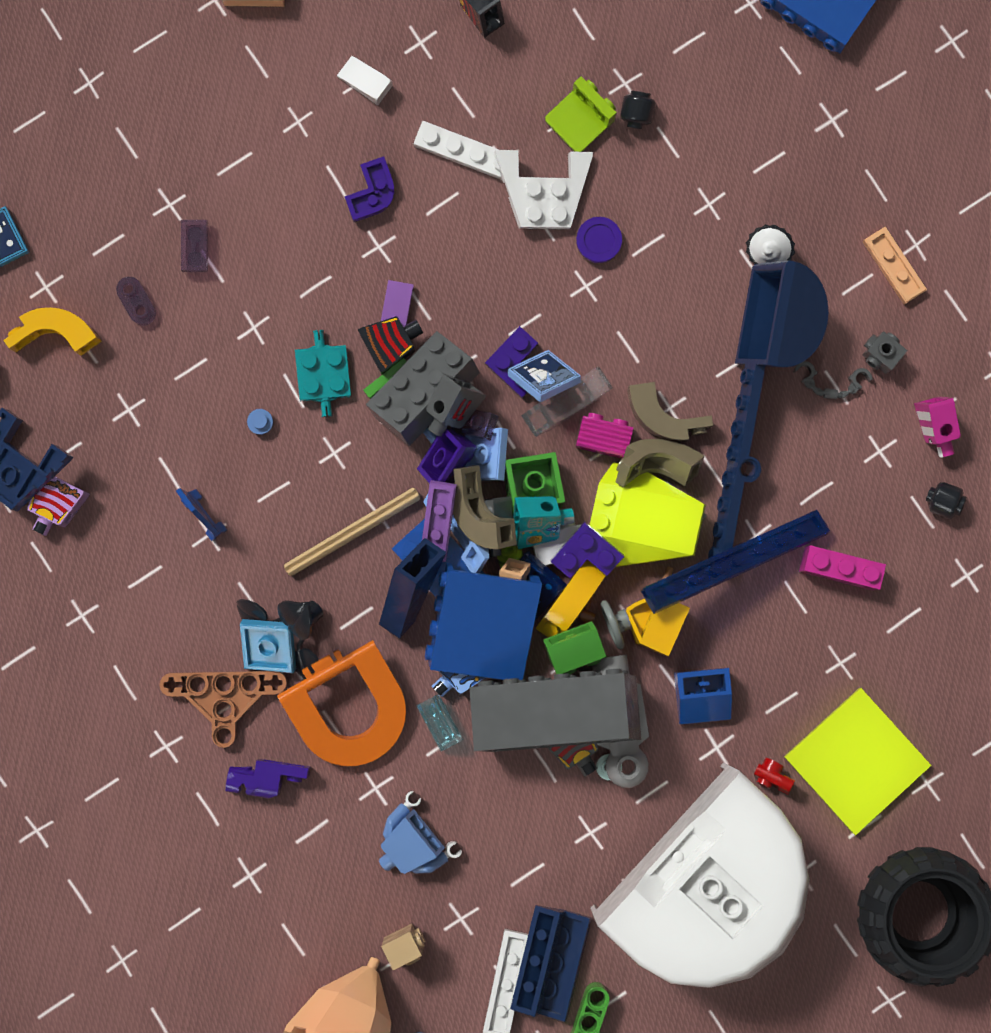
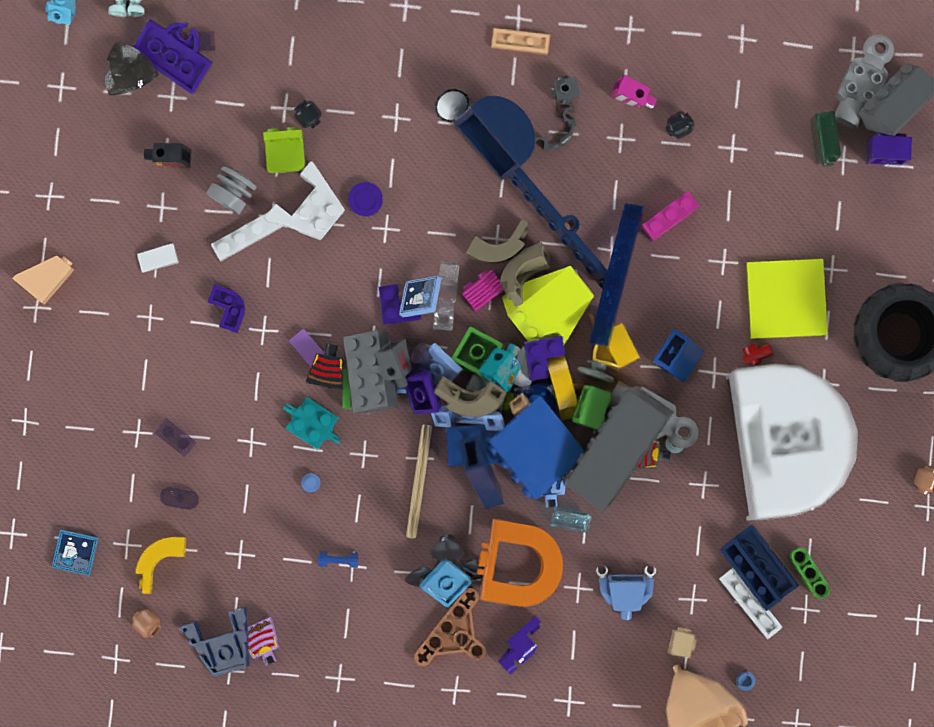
camera: 50 degrees left, 0 degrees up
medium lavender tile [422,480,457,562] -> none
none -> light grey wheel [206,166,257,215]

